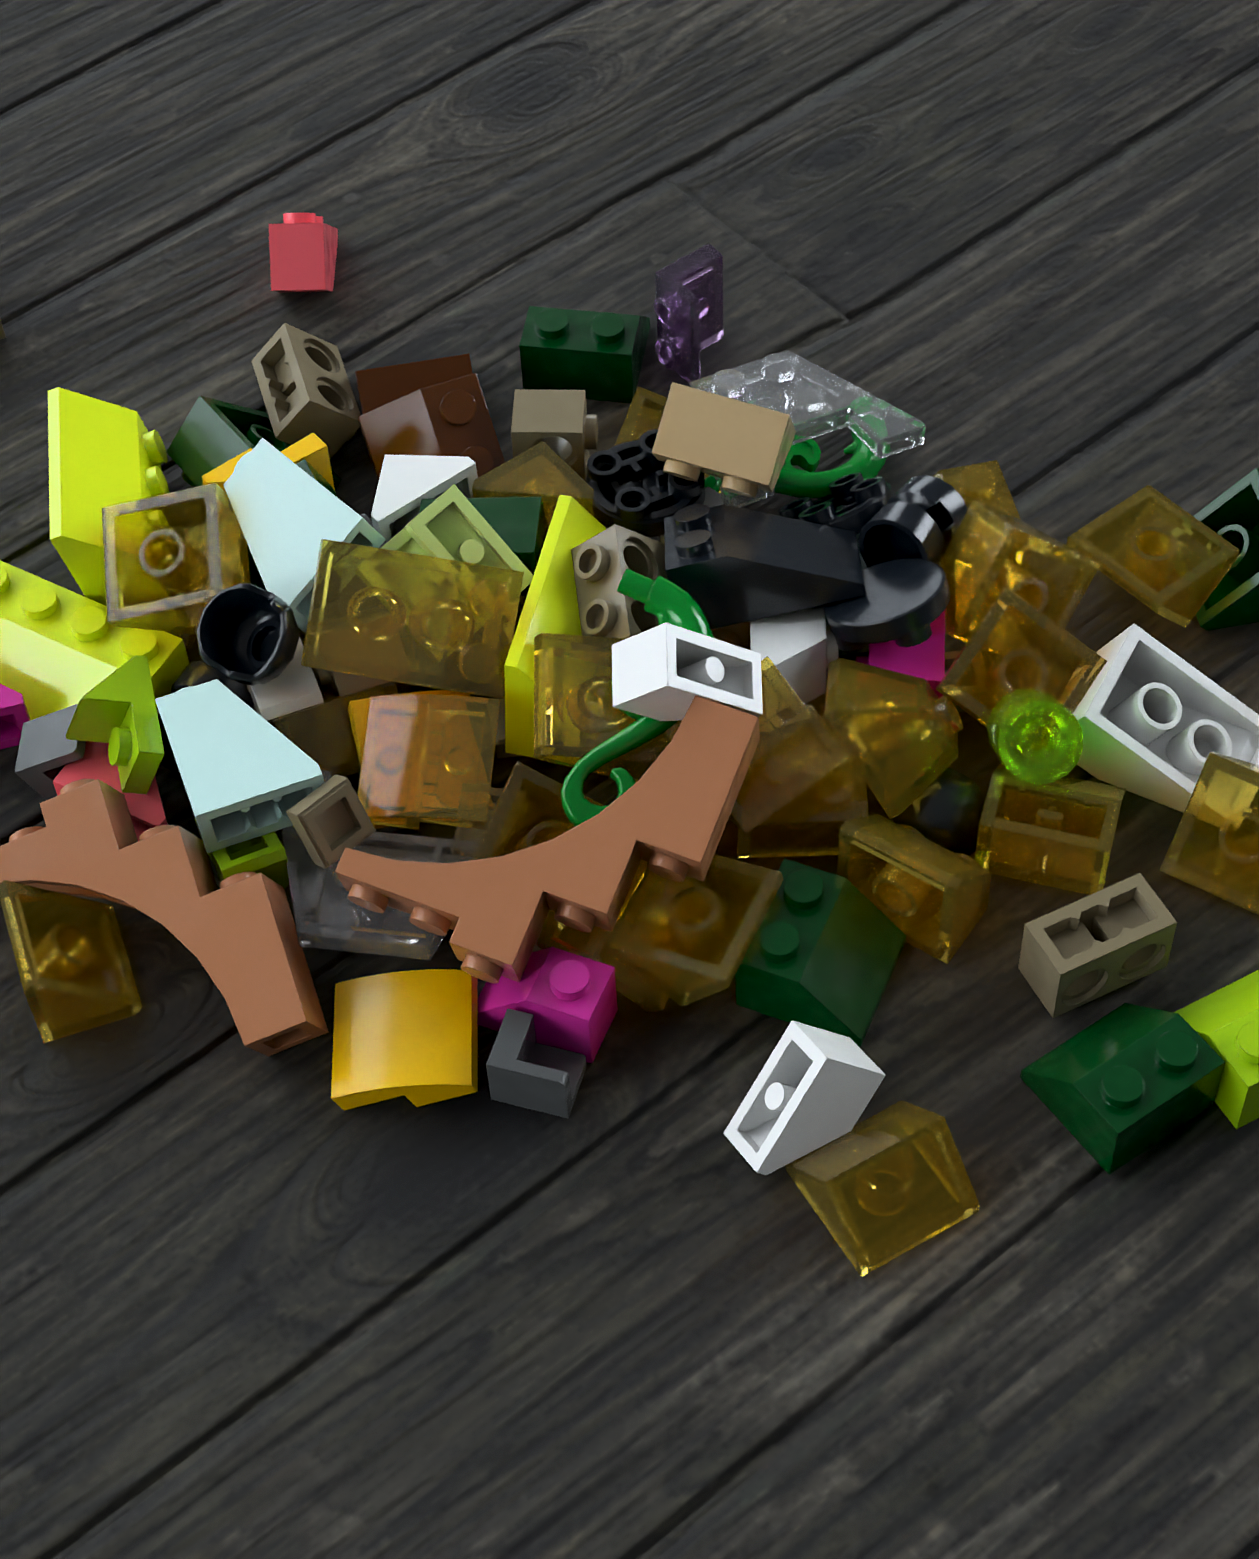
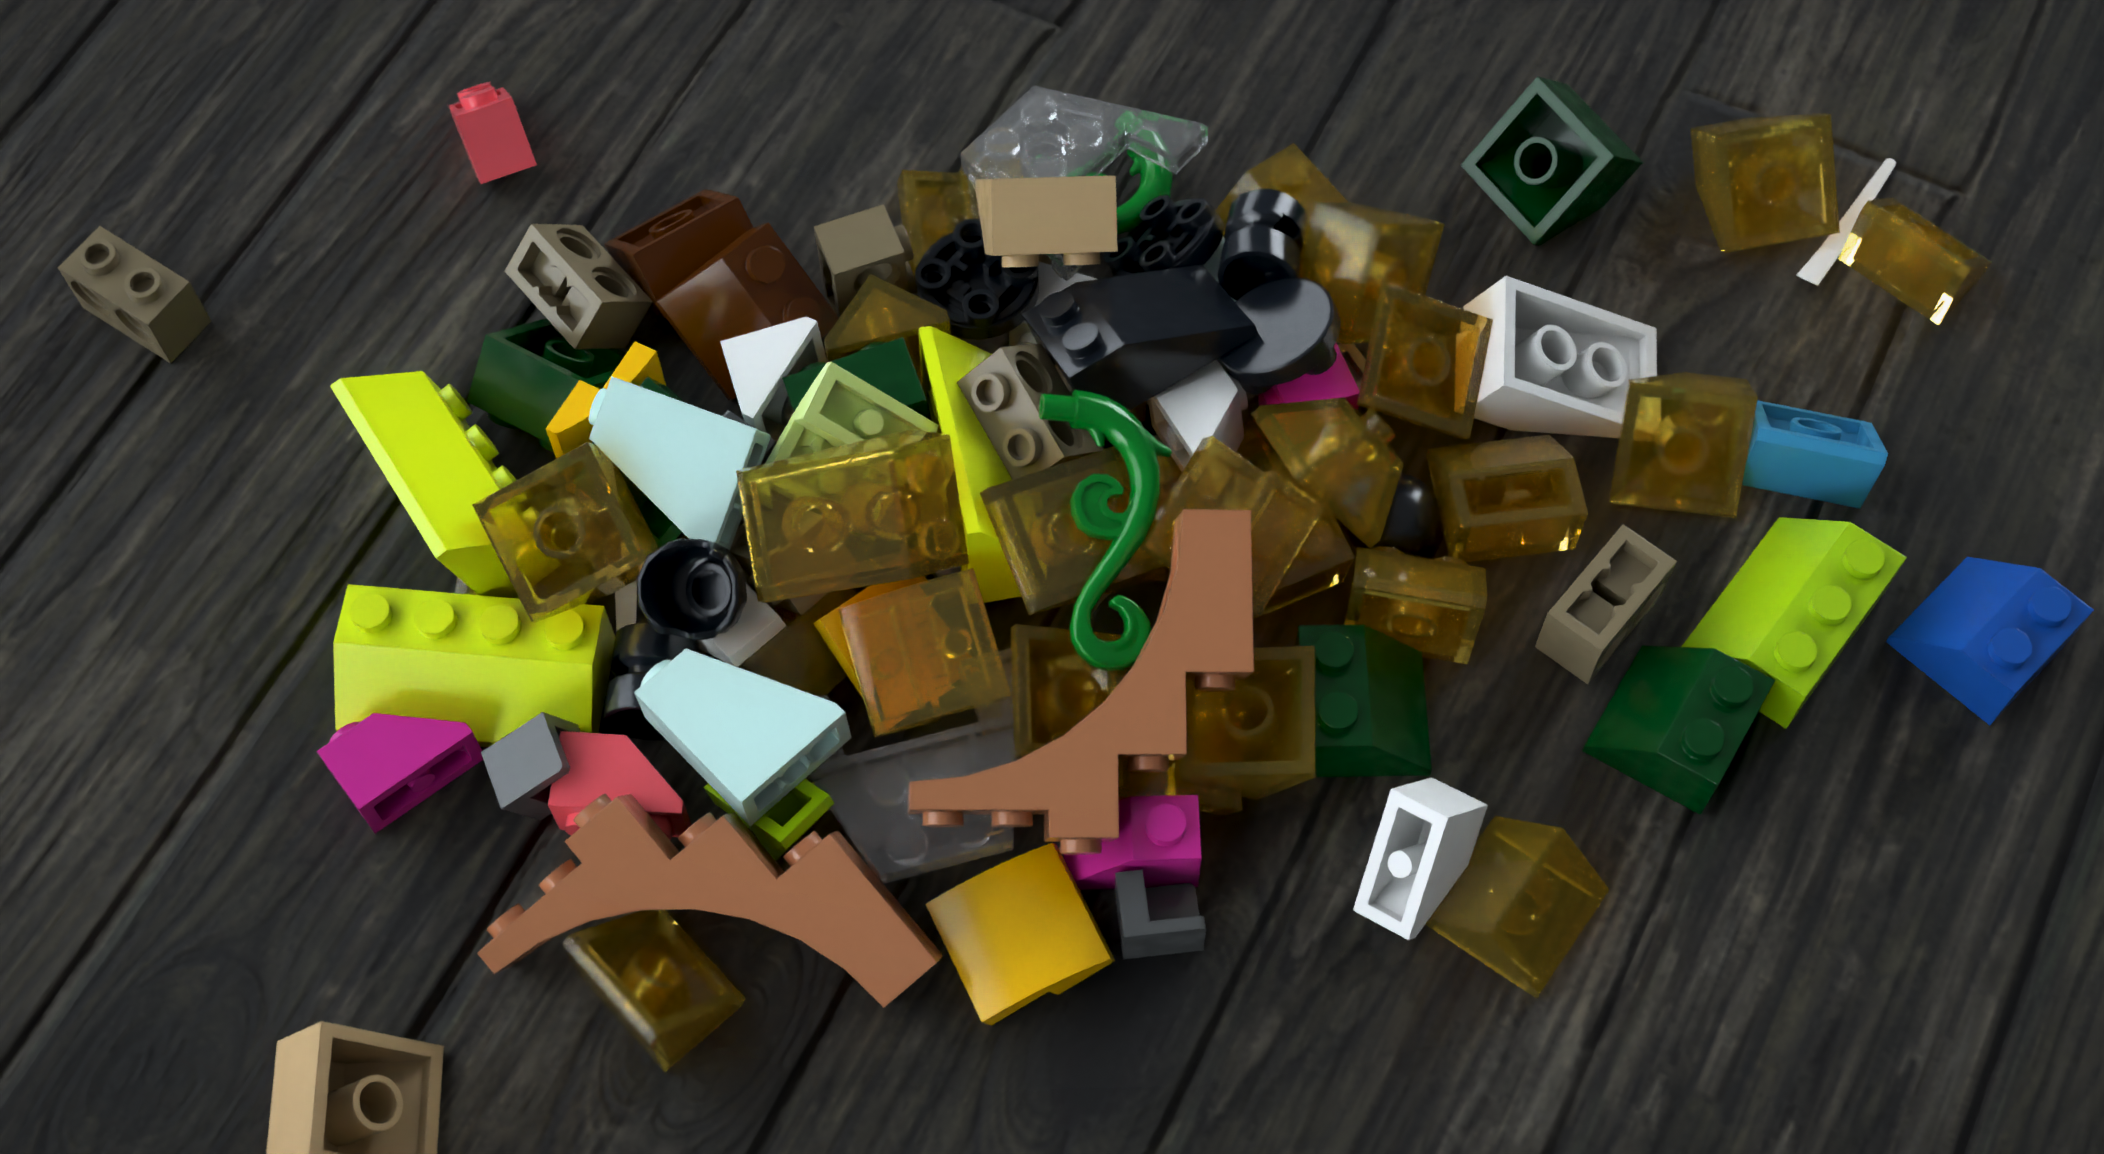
camera: 25 degrees left, 10 degrees up
lime slope [66,655,165,794] -> none
dark tan tile [286,774,376,869] -> none
dark green slope [519,306,650,404] -> none
white slope [612,623,763,721] -> none
clear purple bracket [654,243,723,384] -> none
clear neon green wheel [987,688,1084,784] -> none
clear yellow slope [1066,484,1240,628] -> none

